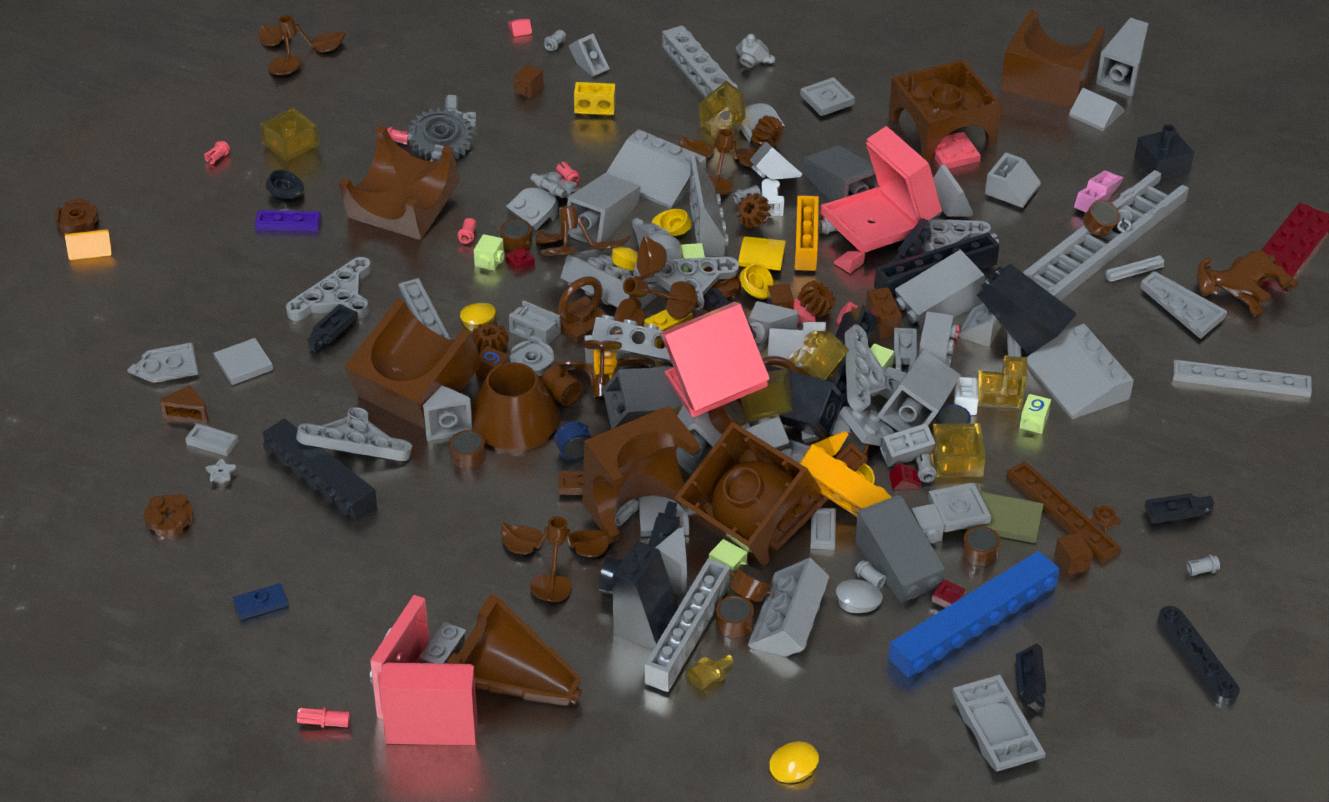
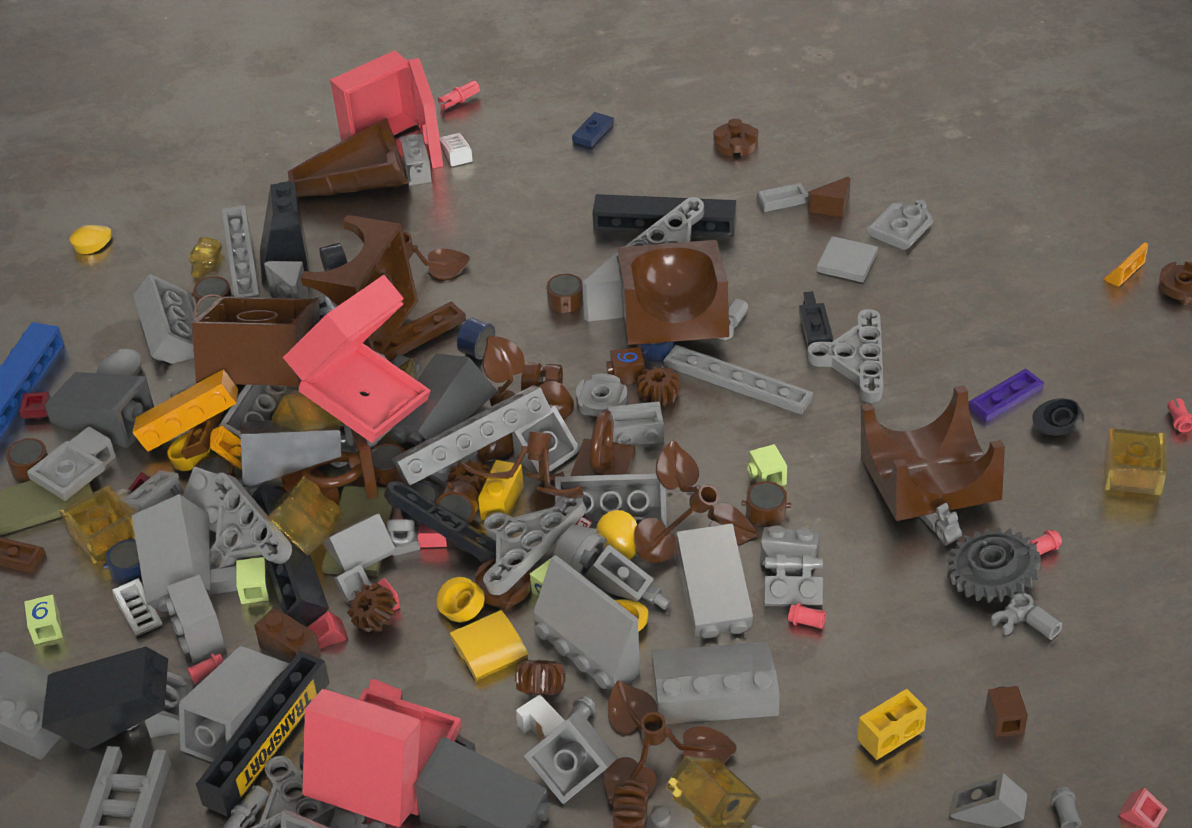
camera: 145 degrees right, 0 degrees up
light grey plate [206,459,237,483] -> none
coral pin [458,218,477,244] -> none
yellow hat [460,303,496,331] -> none
reddish brown cone [471,362,560,452] -> none
dark red plate [505,247,535,272] -> none
light grey slope [748,301,799,334] -> none
reddish brown brick [767,284,794,310] -> none
light orange brick [795,196,819,271] -> none
light grey hinge [894,328,917,371] -> none
clear yellow brick [977,356,1027,409] -> none

